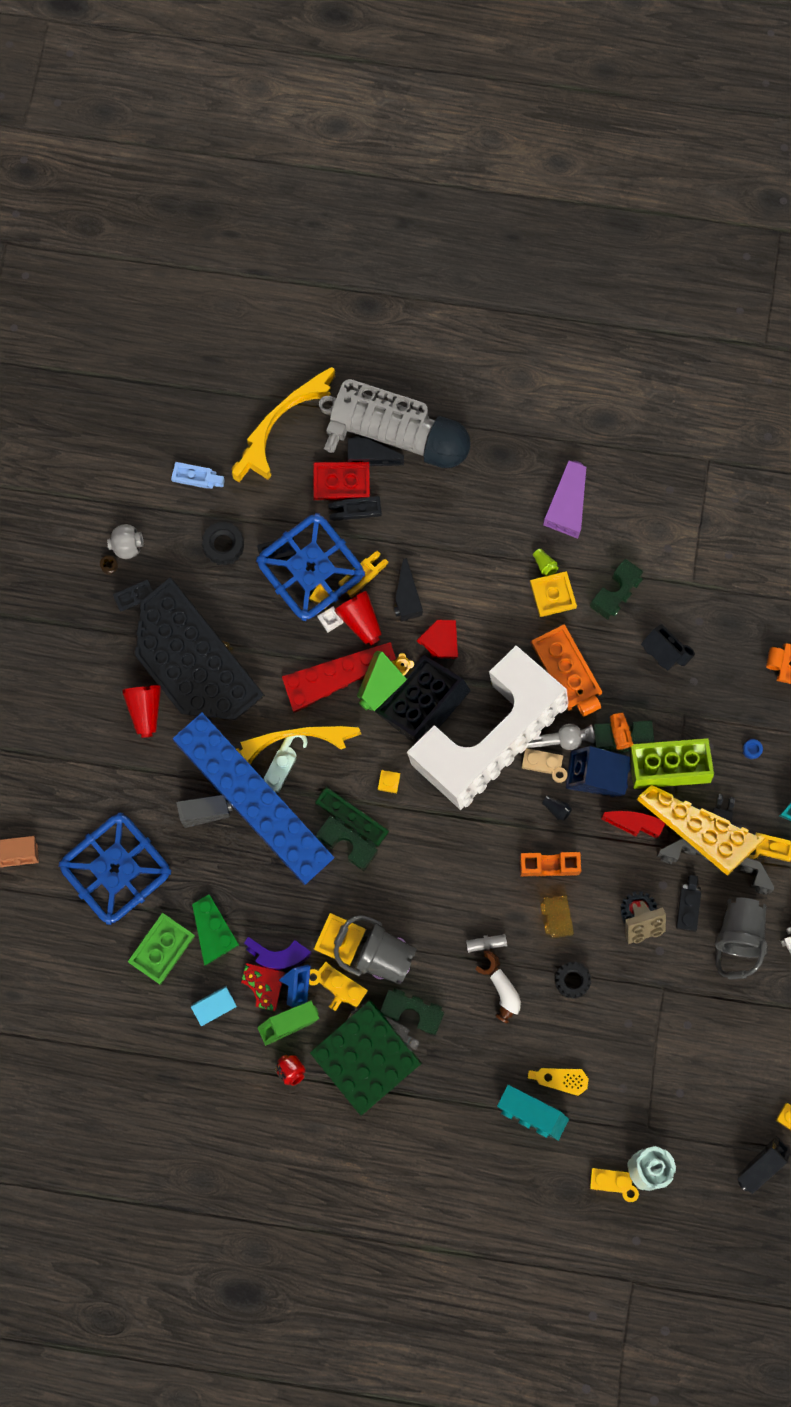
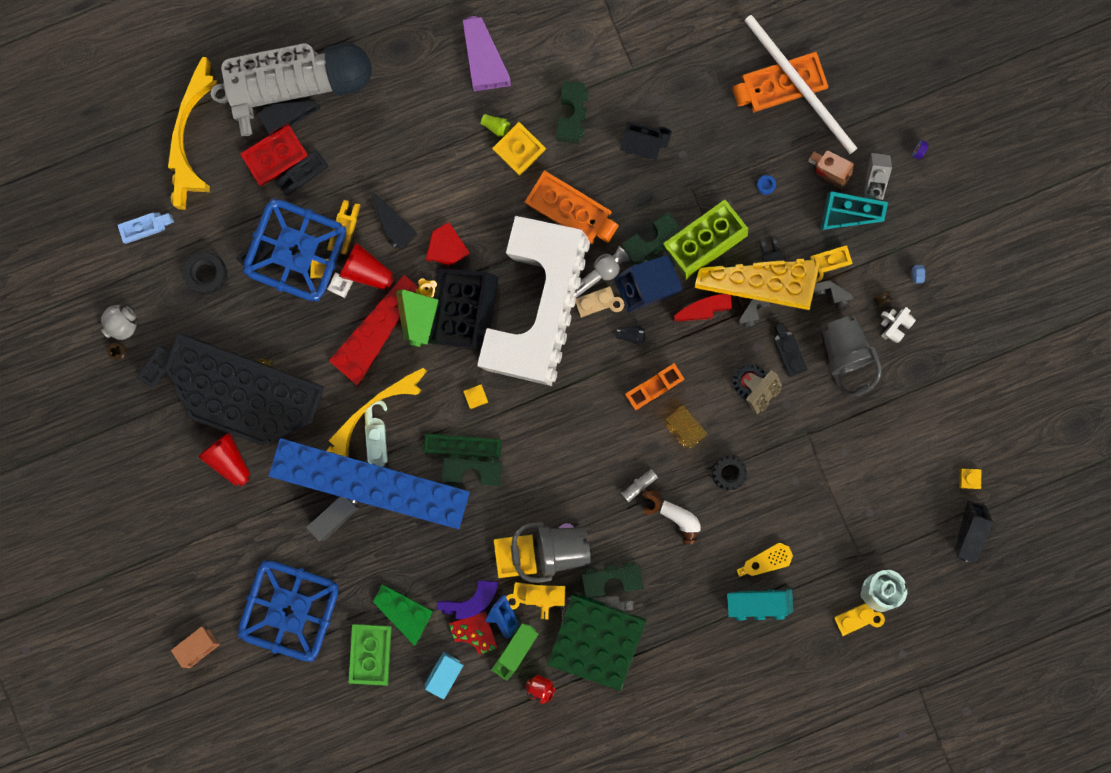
camera: 25 degrees left, 10 degrees up
orange hinge [610,713,634,750] -> none

